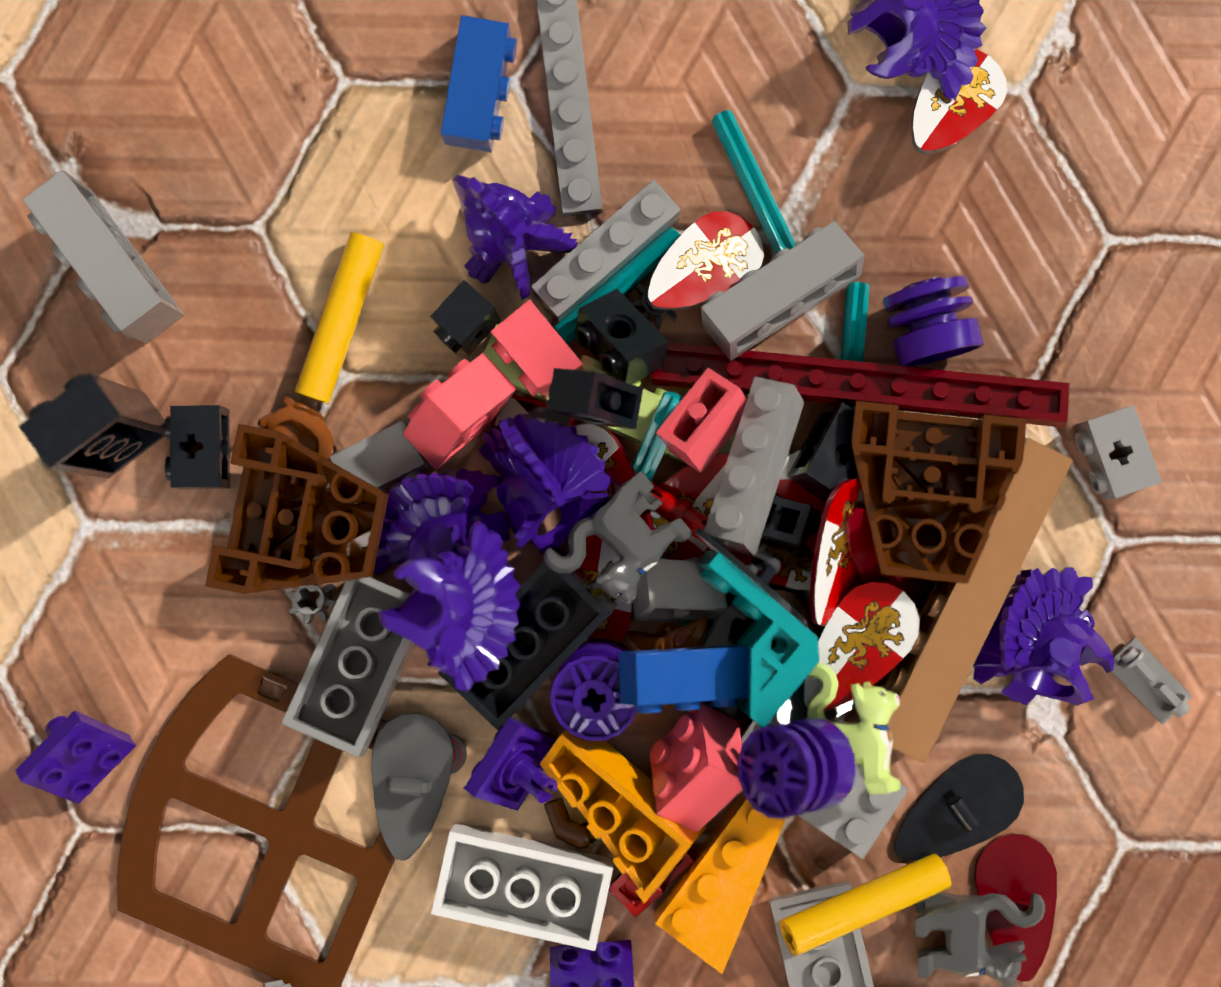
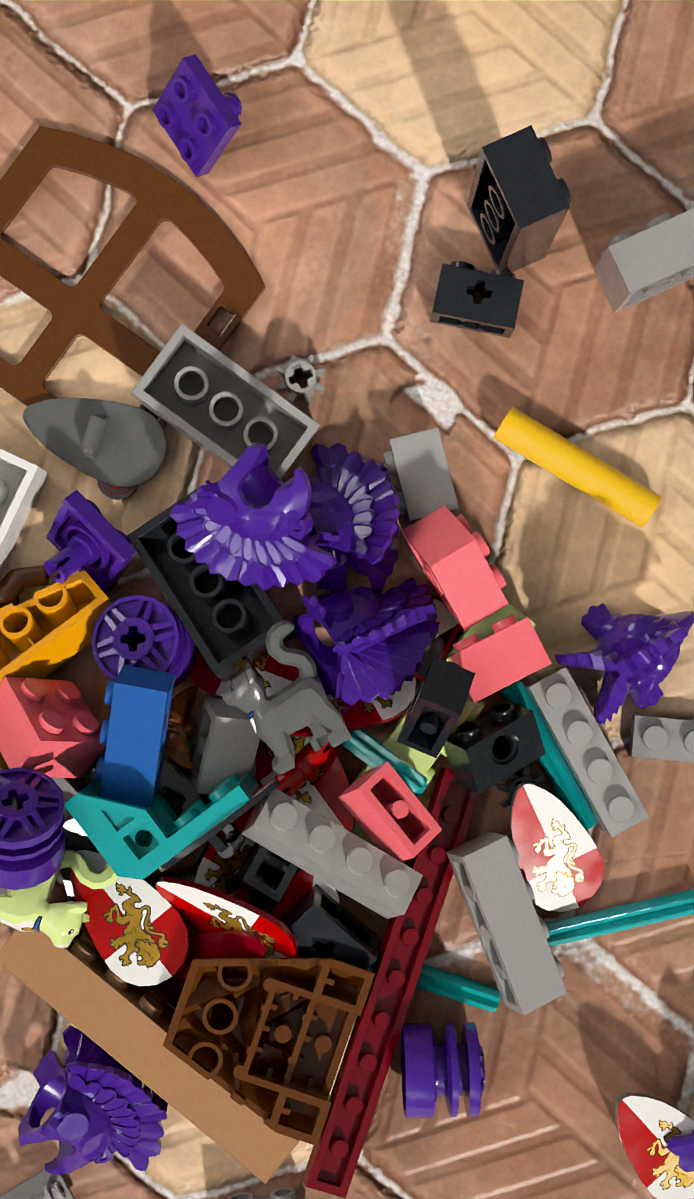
camera: 90 degrees right, 0 degrees up
reddish brown wedge [205,424,389,594] -> none
dark orange hat [258,397,334,460] -> none
black brick [430,280,501,355] -> none

